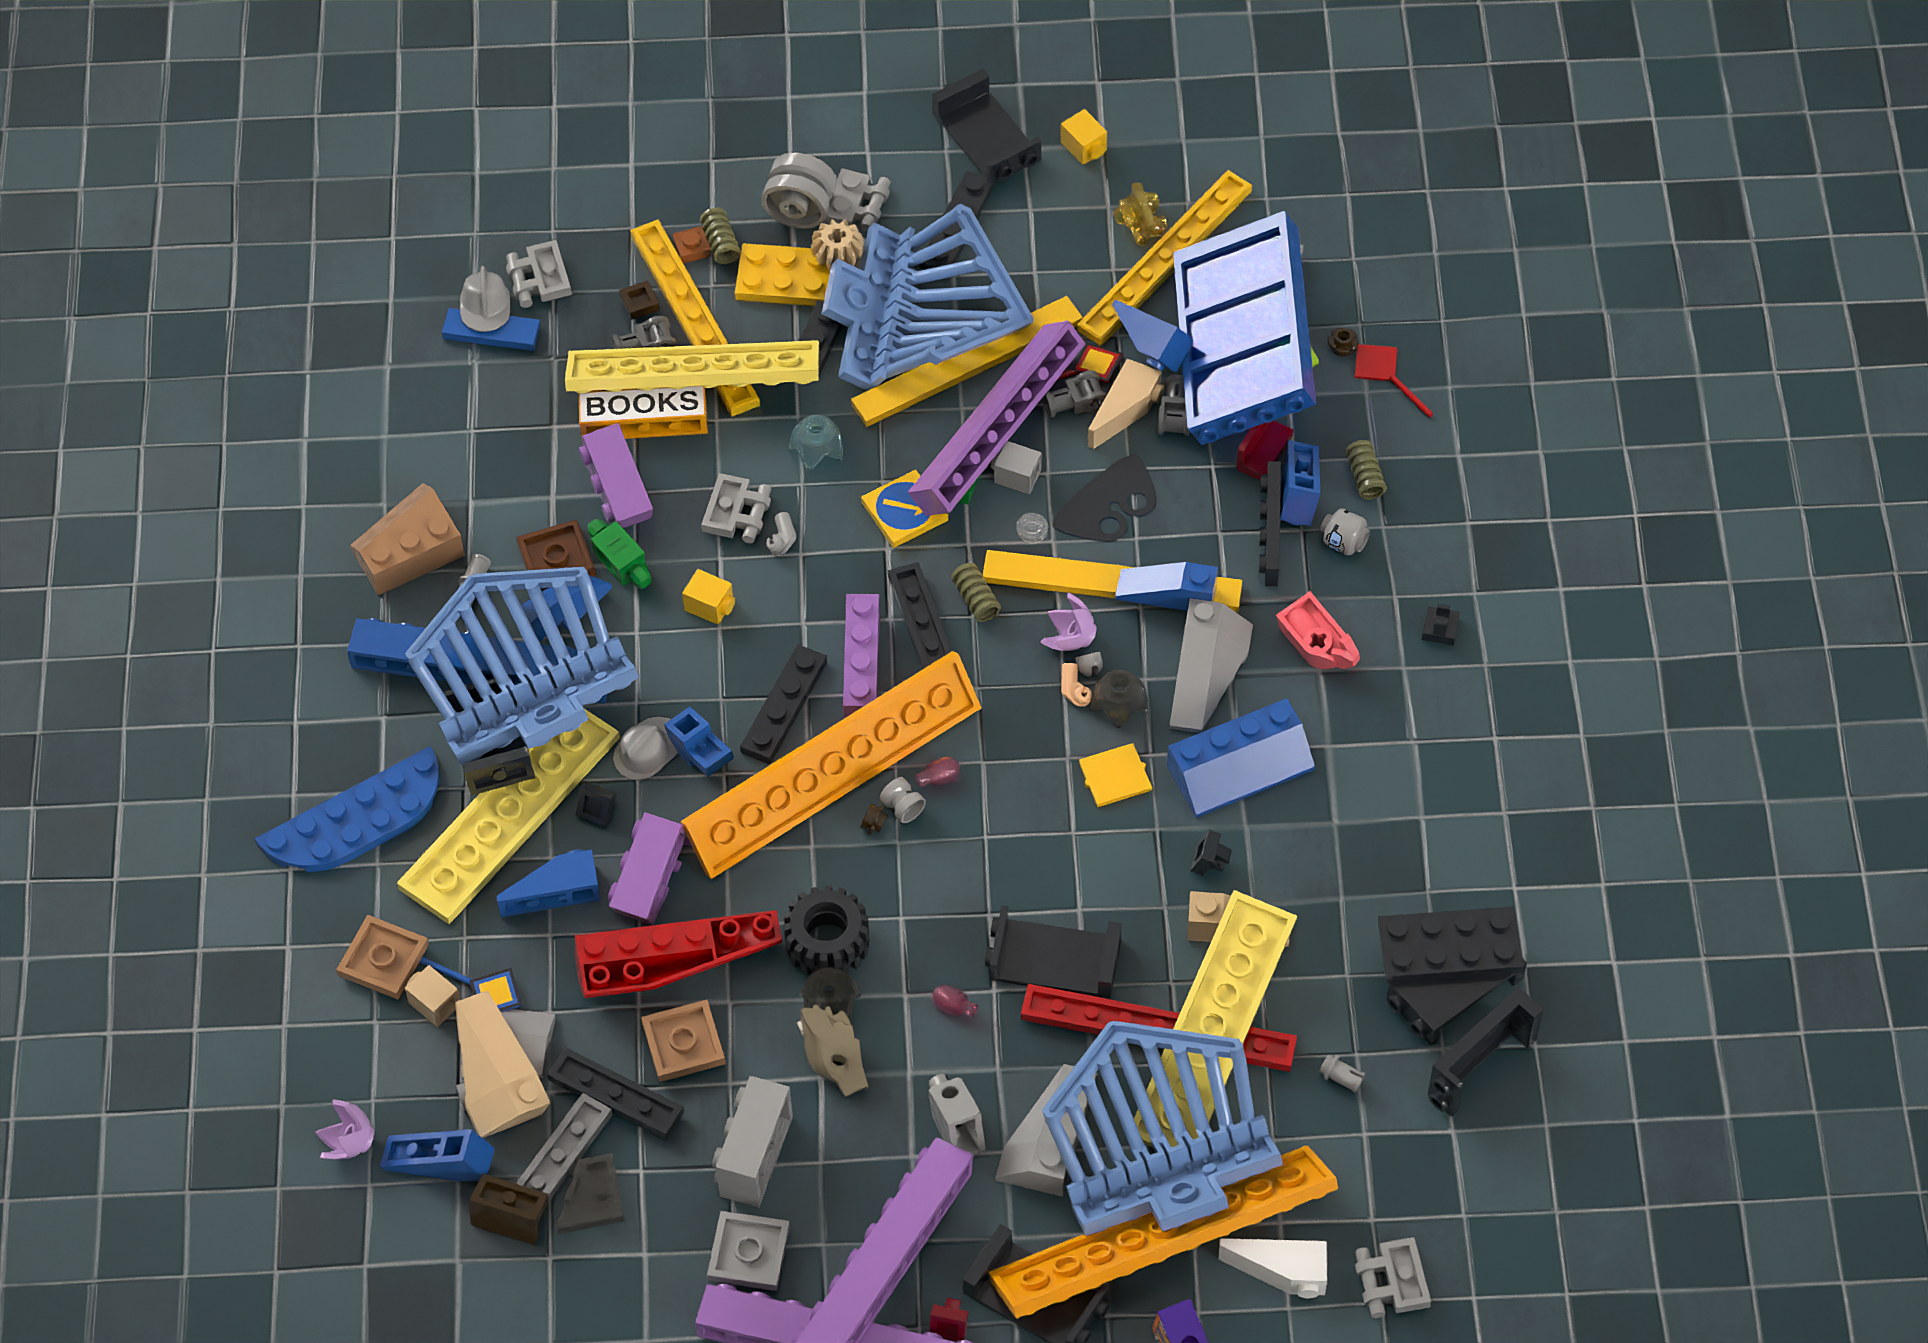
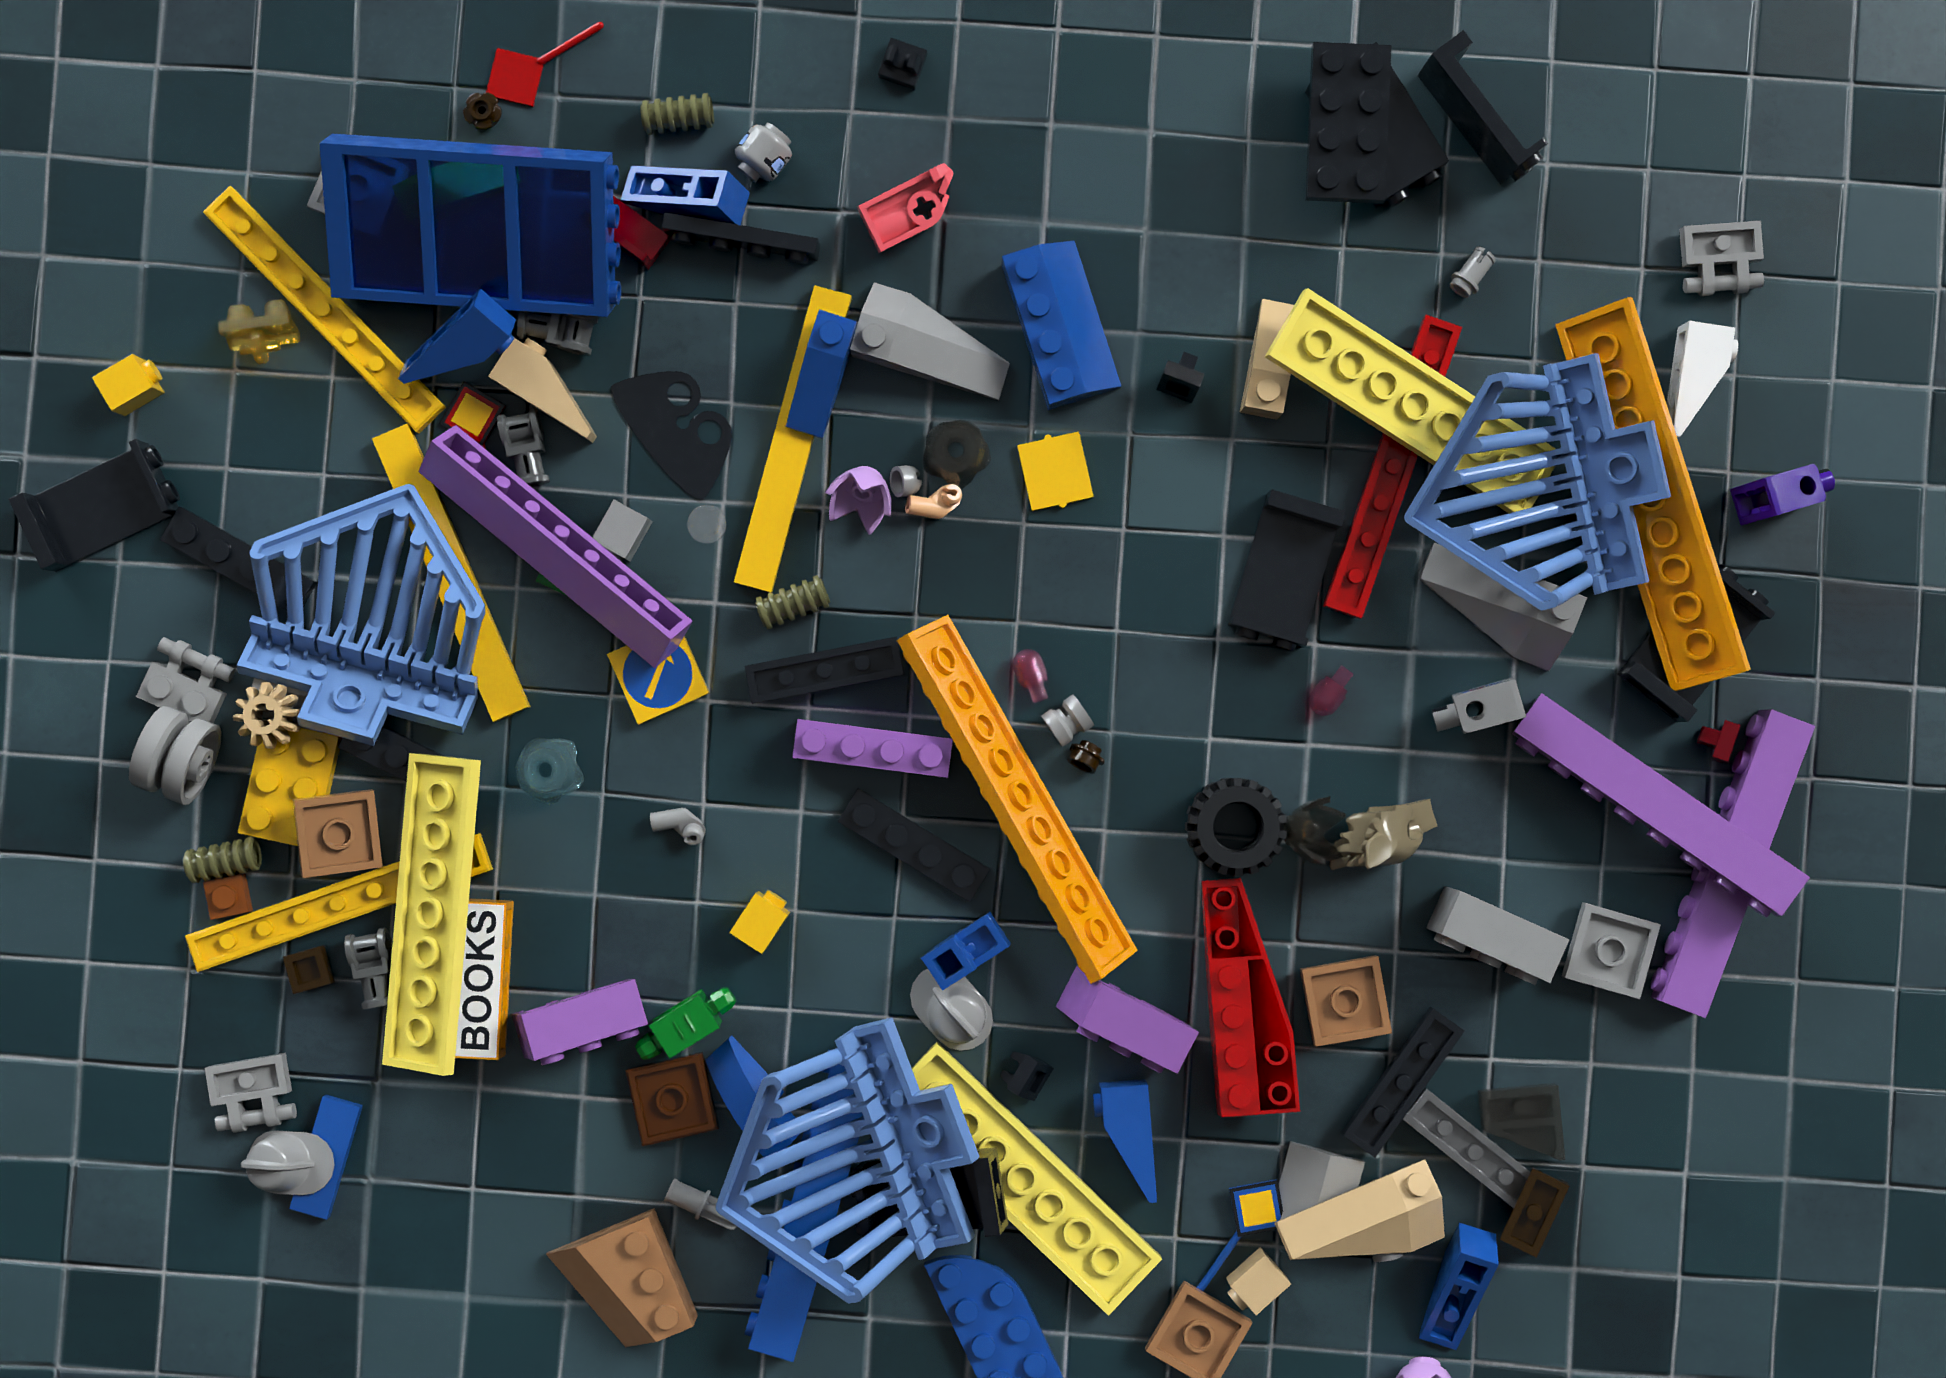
camera: 90 degrees left, 30 degrees up
light grey plate [701,473,771,543] -> none
none -> medium nougat plate [293,789,383,878]

